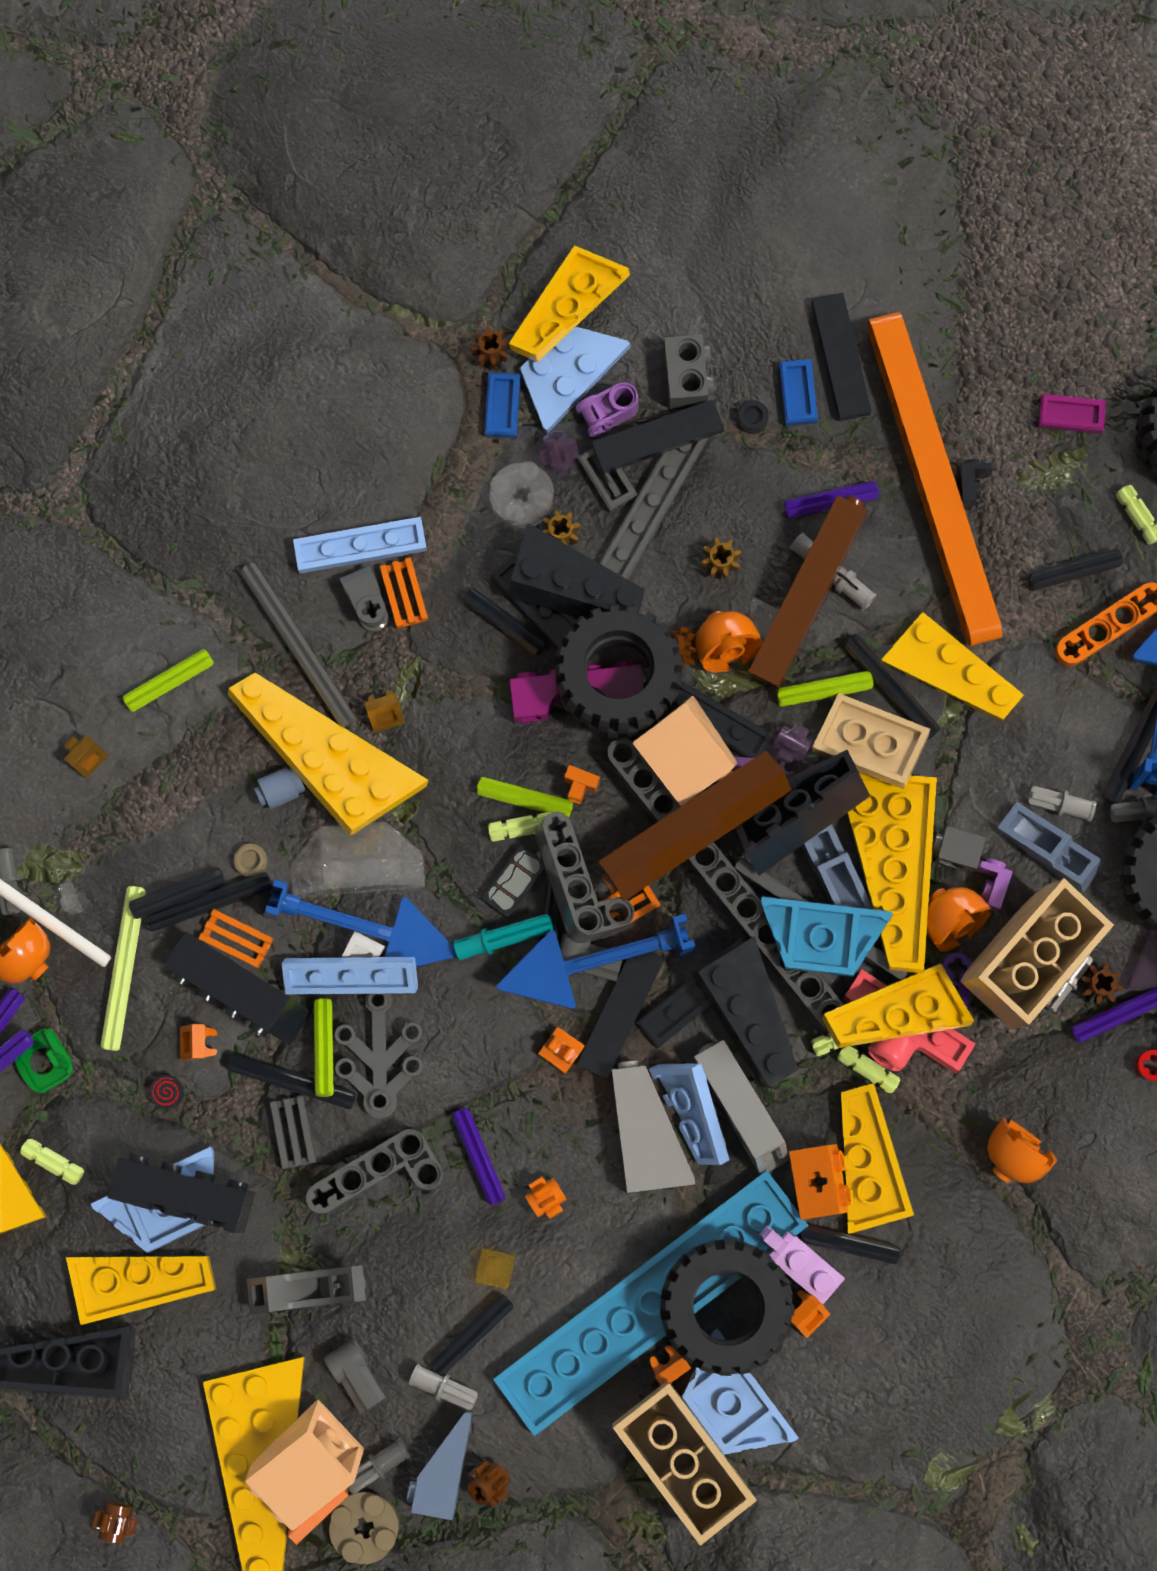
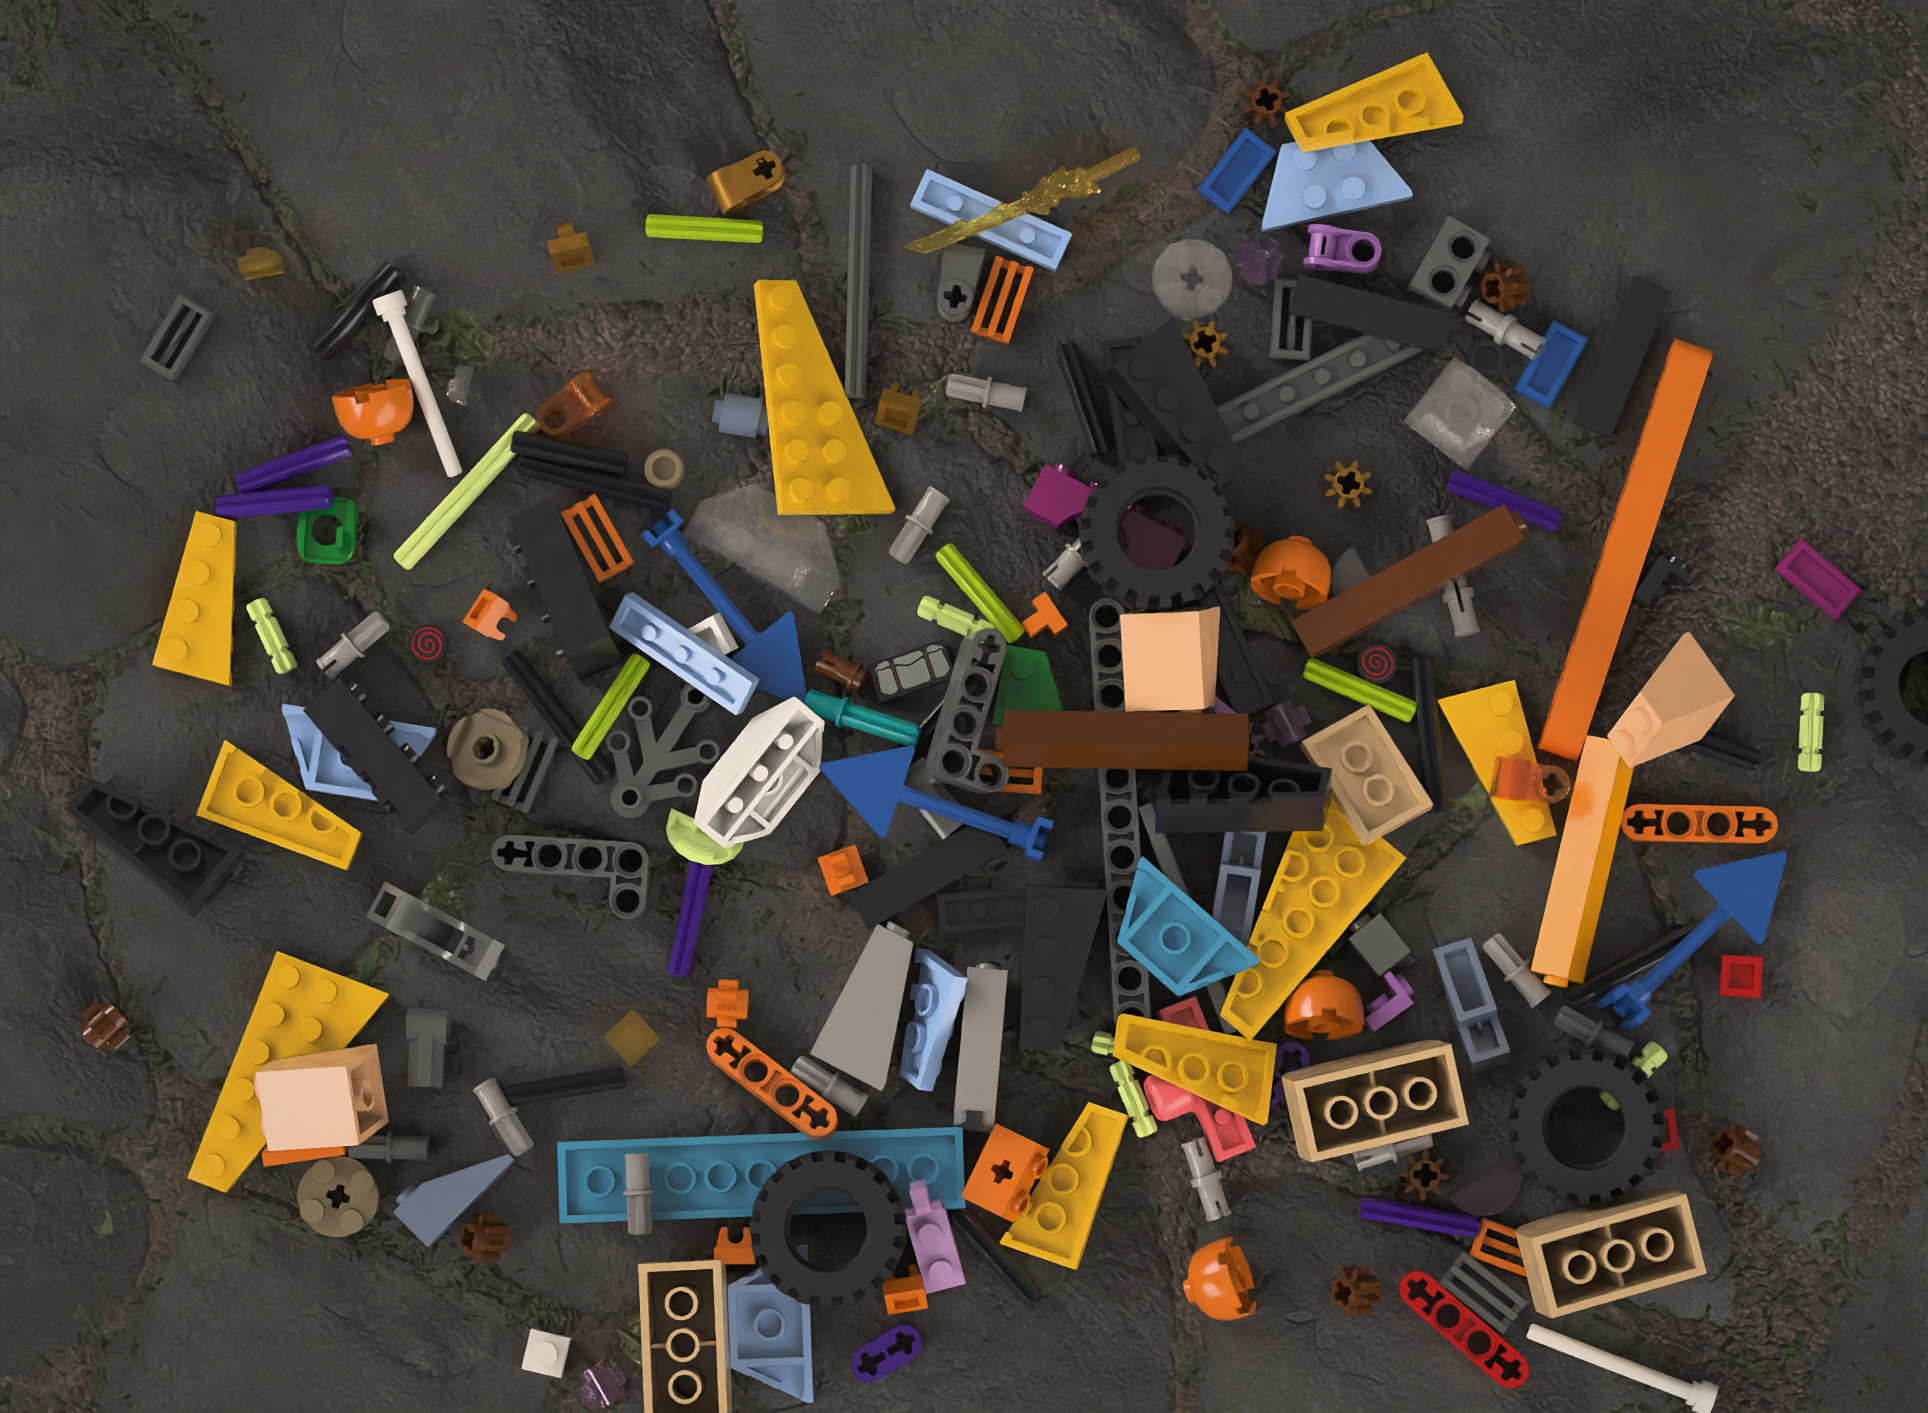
camera: 35 degrees right, 5 degrees up
none -> light grey axle [316,611,390,680]
none -> dark tan plate [447,708,529,790]
none -> white plate [521,1328,571,1378]
none -> clear orange piece [537,369,614,440]
none -> gear [575,1360,627,1411]
none -> light grey axle [623,1153,655,1235]
none -> yellowish green tile [666,808,744,865]
none -> white wedge [693,697,825,848]
none -> pearl gold piece [706,150,786,216]
none -> orange beam [706,1028,838,1141]
none -> light grey axle [790,1056,868,1117]
none -> reddish brown pin [815,649,869,692]
none -> dark purple beam [851,1324,922,1382]
none -> light grey axle [889,486,950,564]
none -> clear yellow sword [903,146,1140,254]
none -> light grey axle [946,373,1027,412]
none -> green wing [992,645,1063,726]
none -> light grey axle [1042,538,1088,592]
none -> light grey pin [1181,1136,1232,1221]
none -> reddish brown gear [1331,1266,1381,1316]
none -> black tile [1356,644,1397,685]
none -> clear slope [1403,357,1517,470]
none -> light grey pin [1465,299,1546,361]
none -> reddish brown gear [1480,260,1531,312]
none -> clear orange piece [1489,756,1570,804]
none -> light orange brick [1531,735,1634,988]
none -> light nougat slope [1607,632,1735,768]

